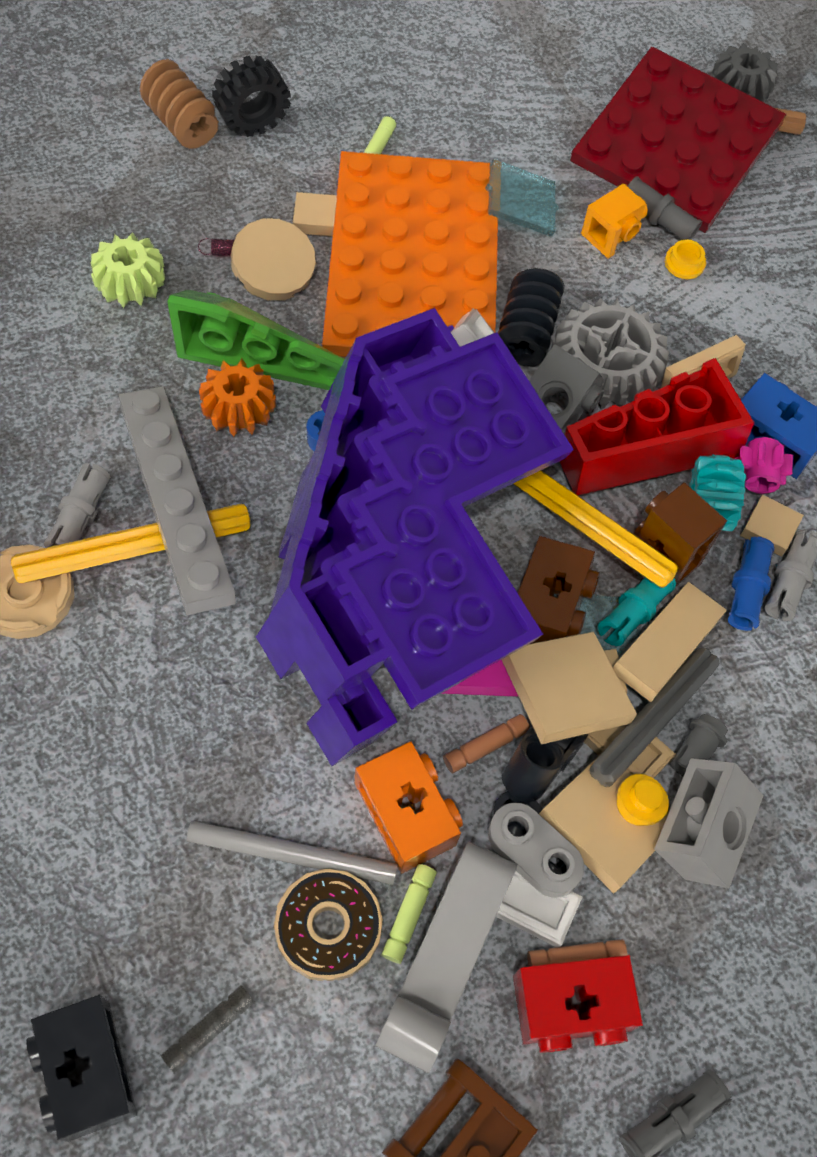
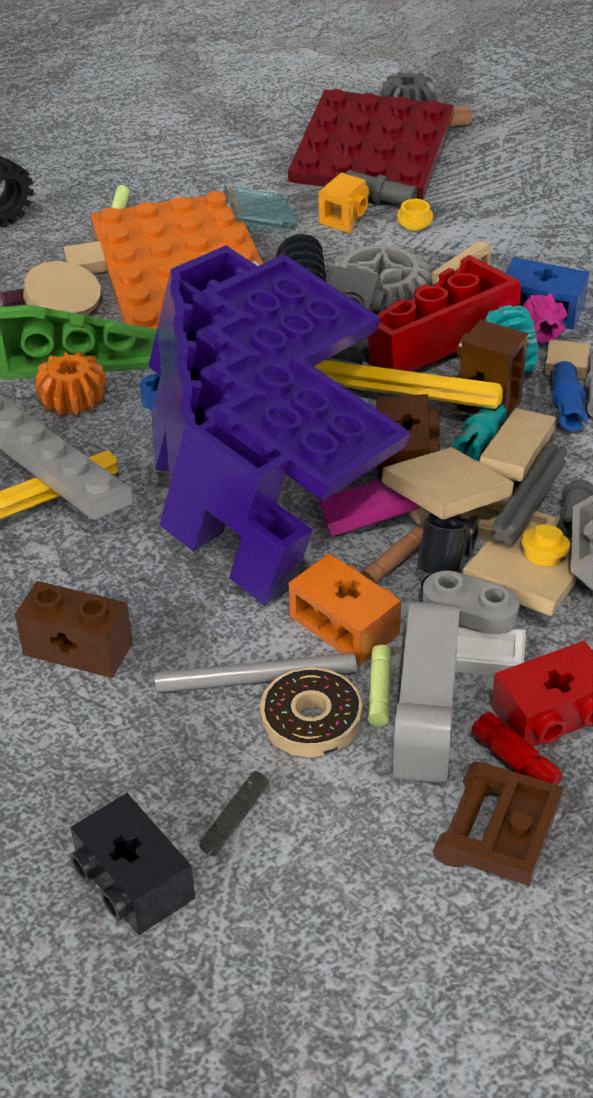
camera: 10 degrees left, 20 degrees down
none -> reddish brown brick [15,581,133,678]
none -> red axle [471,712,563,785]

